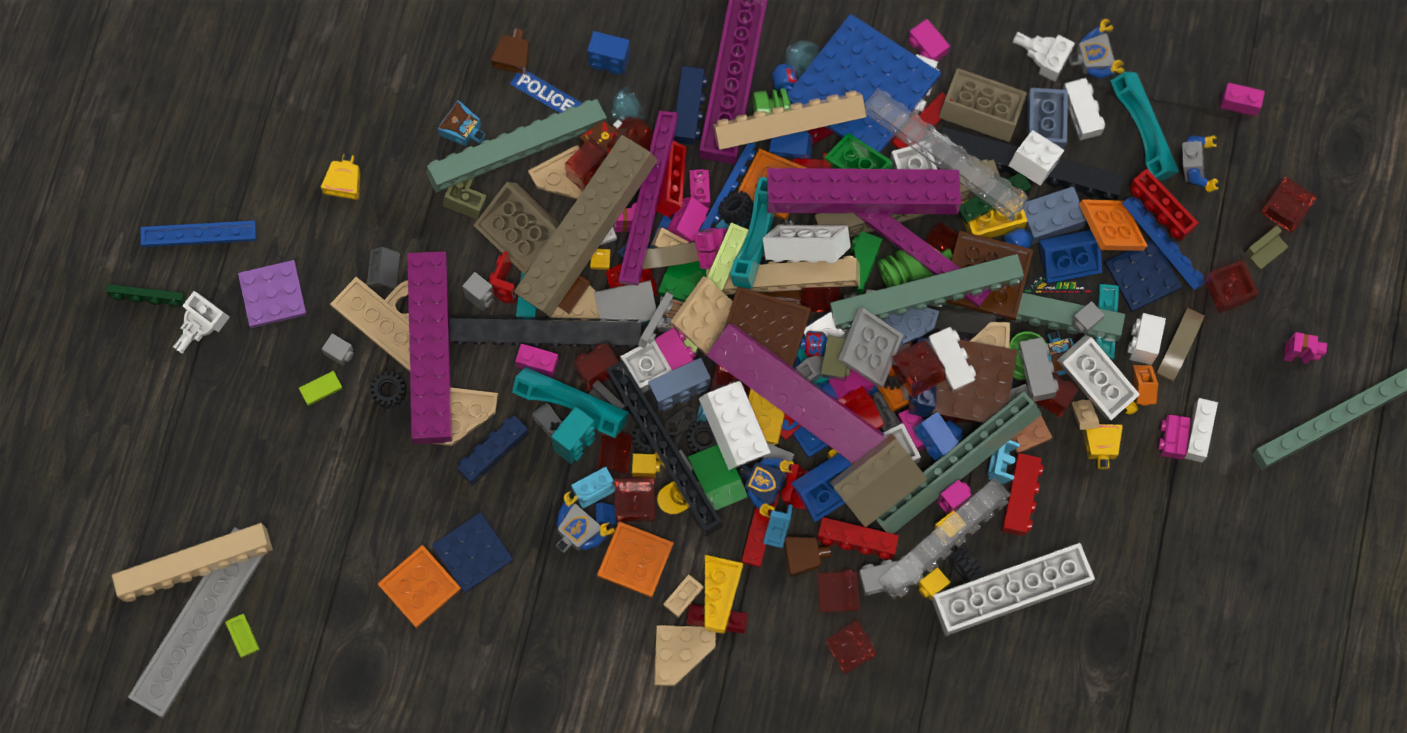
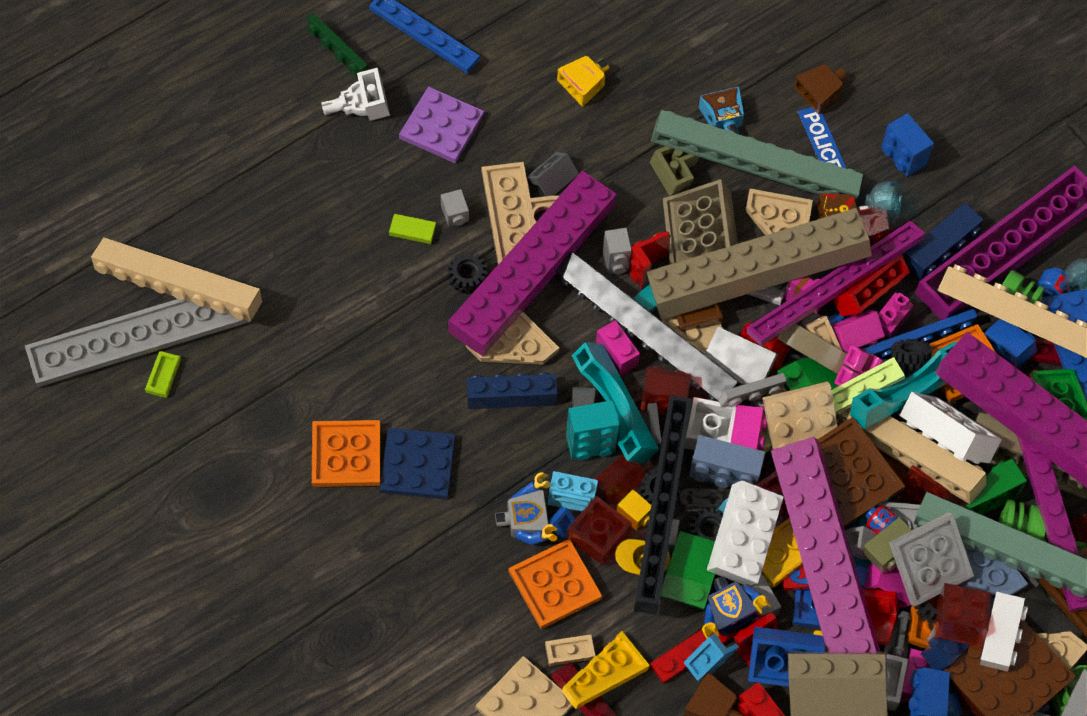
camera: 40 degrees right, 10 degrees down
clear red brick [565,138,608,191] -> none
yellow plate [590,249,610,270] -> none

